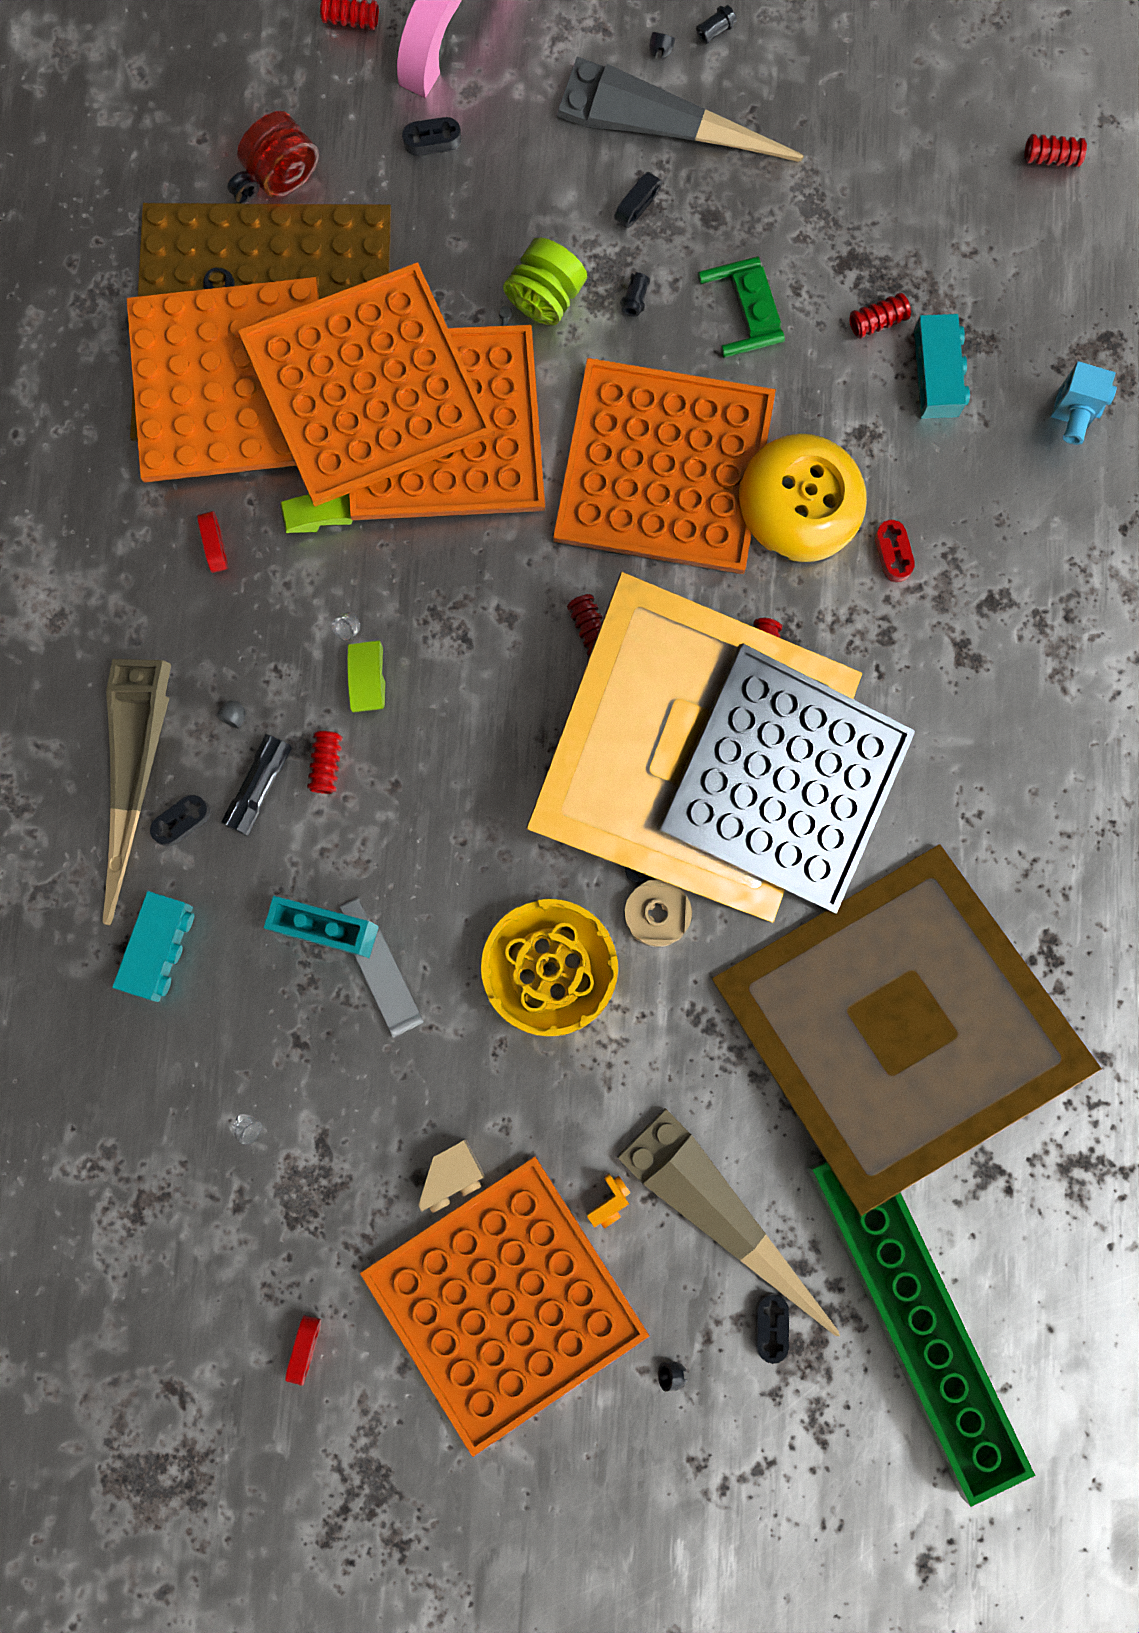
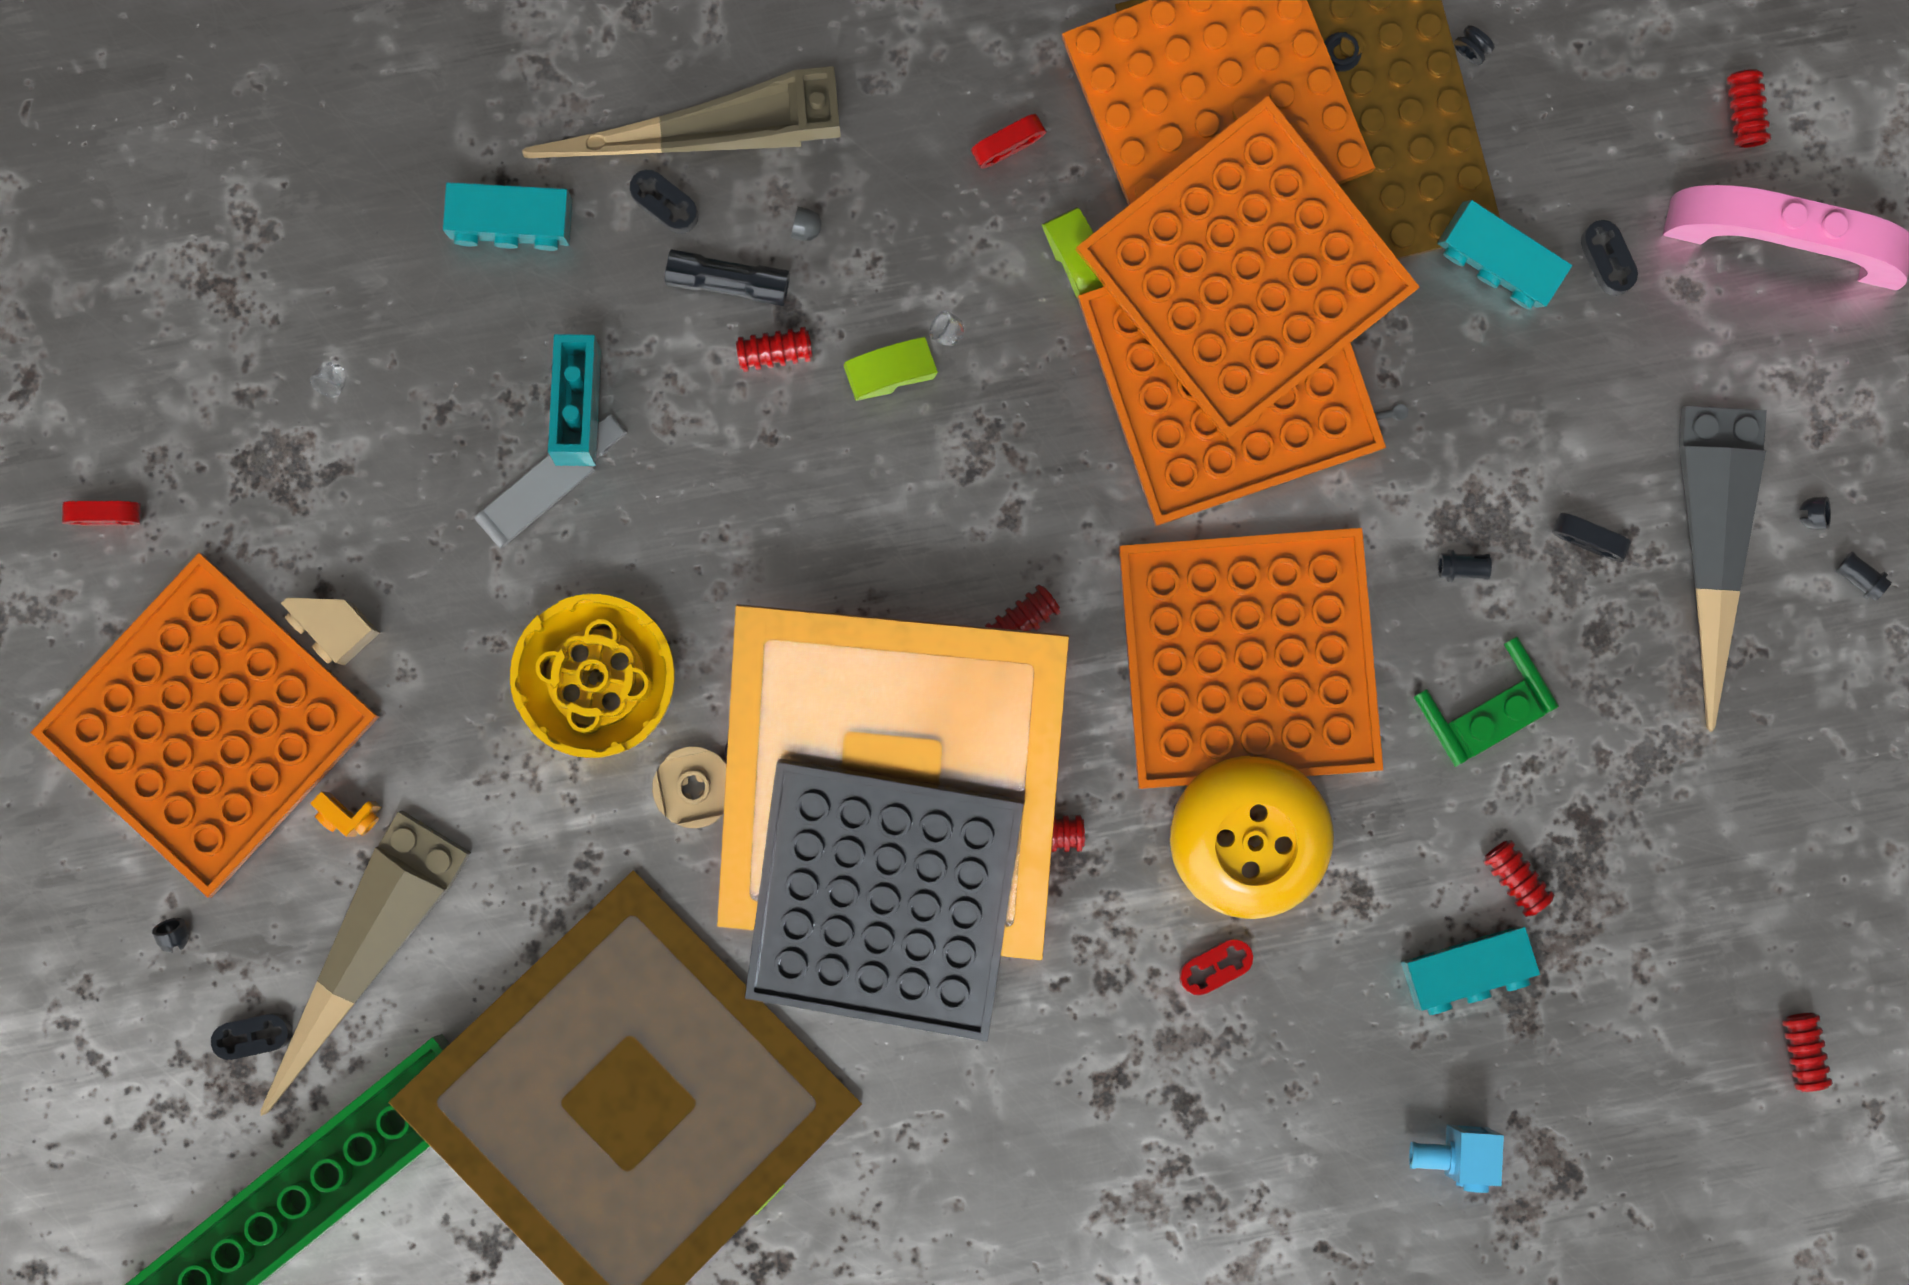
camera: 75 degrees right, 5 degrees up
clear red wheel [237,111,320,198] -> none
lime wheel [503,237,587,326] -> none
none -> teal brick [1436,200,1573,310]

